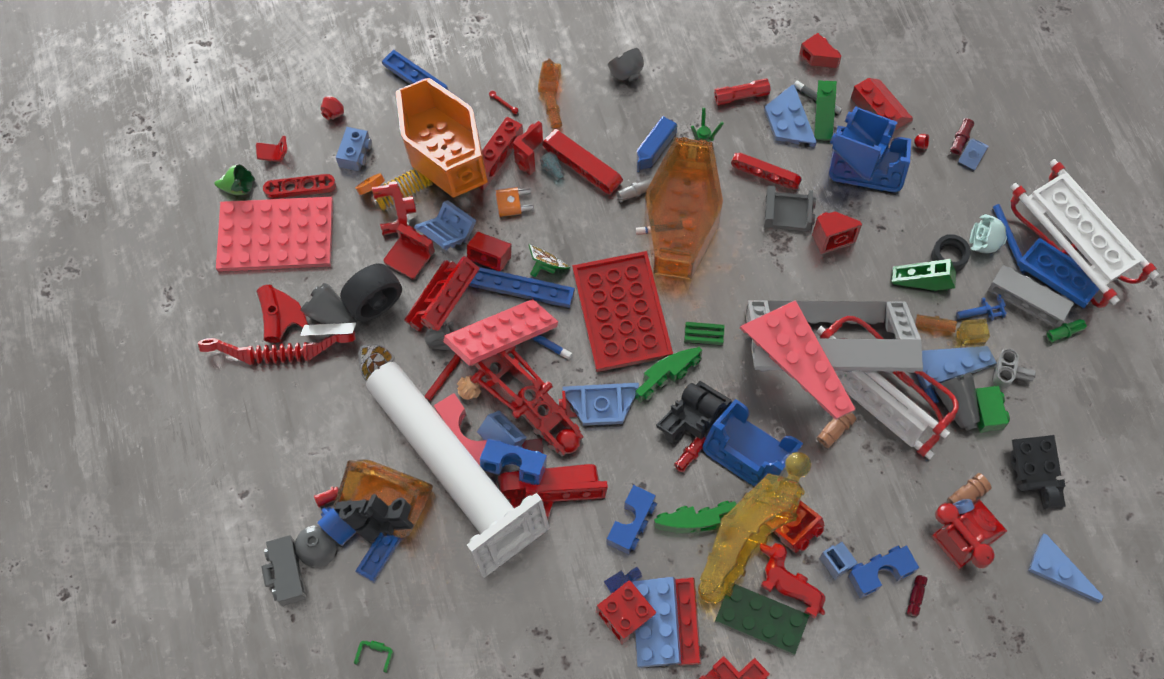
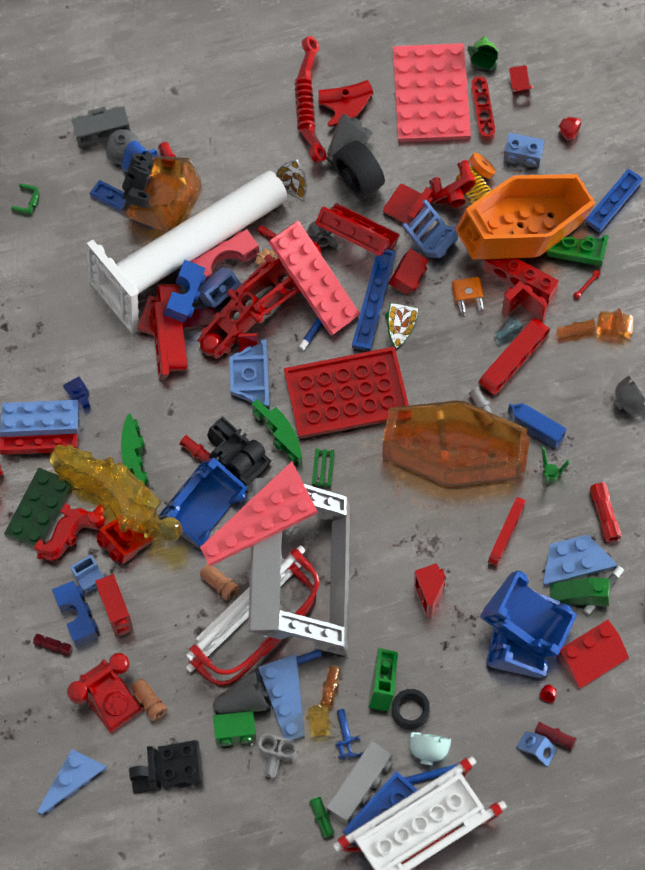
camera: 90 degrees right, 0 degrees up
white sticker [301,323,356,336] -> none
red bracket [596,580,656,645] -> none
blue arch [606,485,658,555] -> none
dark grey panel [764,186,816,232] -> none
medium blue tile [953,499,975,514] -> none
none -> red brick [95,574,133,635]
none -> green wing [547,235,609,266]

